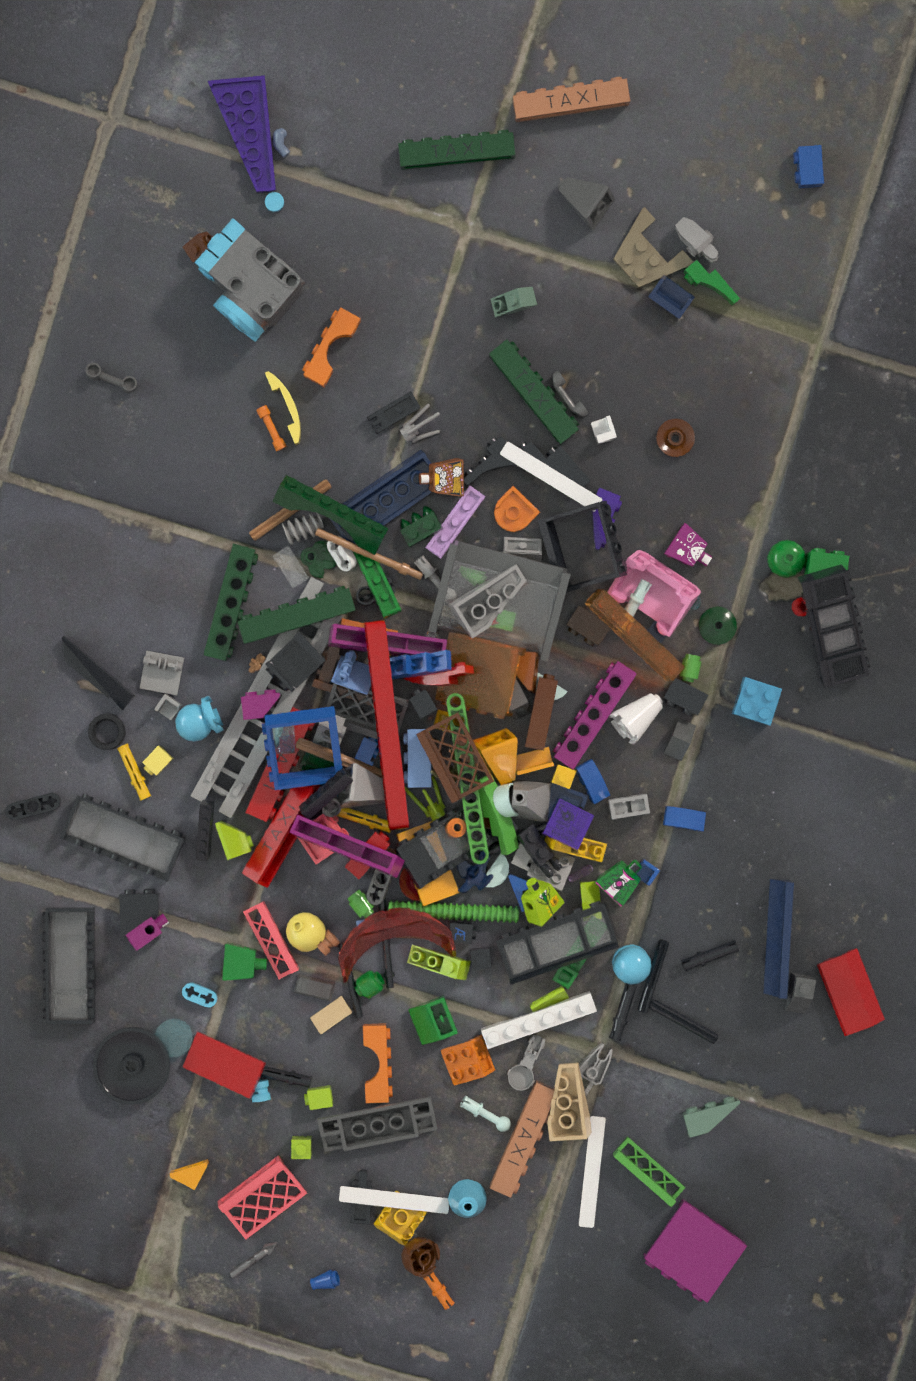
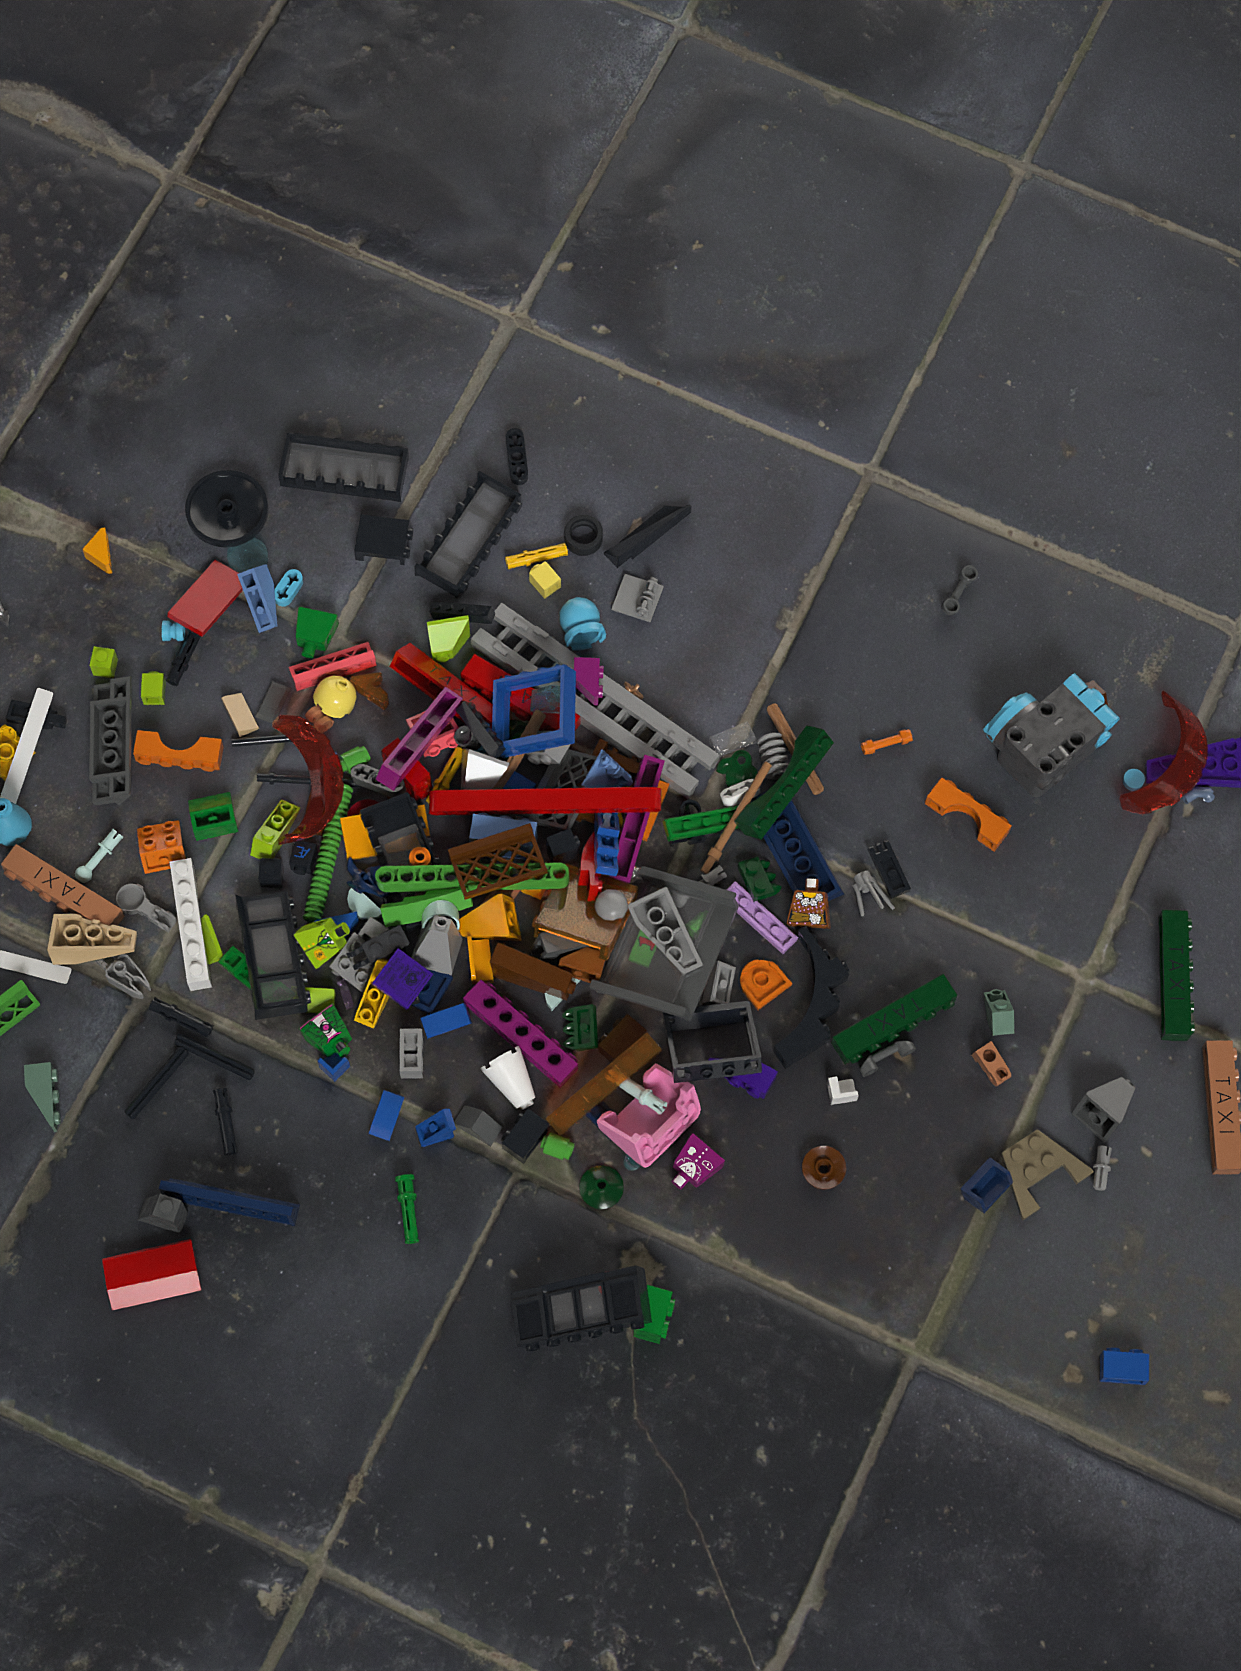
camera: 100 degrees right, 20 degrees down
magenta torso [125,913,169,951] -> none
light grey panel [154,694,182,721] -> none
dark green brick [203,543,259,661] -> none
coral fence [218,1155,307,1239] -> none
dark green brick [237,586,356,644] -> none
light yellow slope [265,371,301,445] -> none
black panel [265,632,326,692] -> none
green head [355,970,385,999] -> none
lime plant [405,776,446,821] -> none
white sticker [500,442,602,512] -> none
yellow brick [551,764,576,789] -> none
medium azure tile [612,944,652,985] -> none
light grey hinge [675,217,719,263] -> none
green slope [683,260,740,306] -> none
dark azure brick [732,677,782,726] -> none
green cylinder [767,540,806,578] -> none
none -> medium blue slope [237,564,277,633]
none -> clear orange slope [350,672,389,710]
none -> green pin [395,1174,419,1244]
none -> blue slope [415,1109,456,1147]
none -> dark green plate [562,1004,598,1051]
none -> light grey hair [595,889,628,921]
none -> nougat leg [971,1041,1011,1086]
none -> light grey axle [1093,1146,1112,1191]
none -> clear red windscreen [1119,691,1208,815]

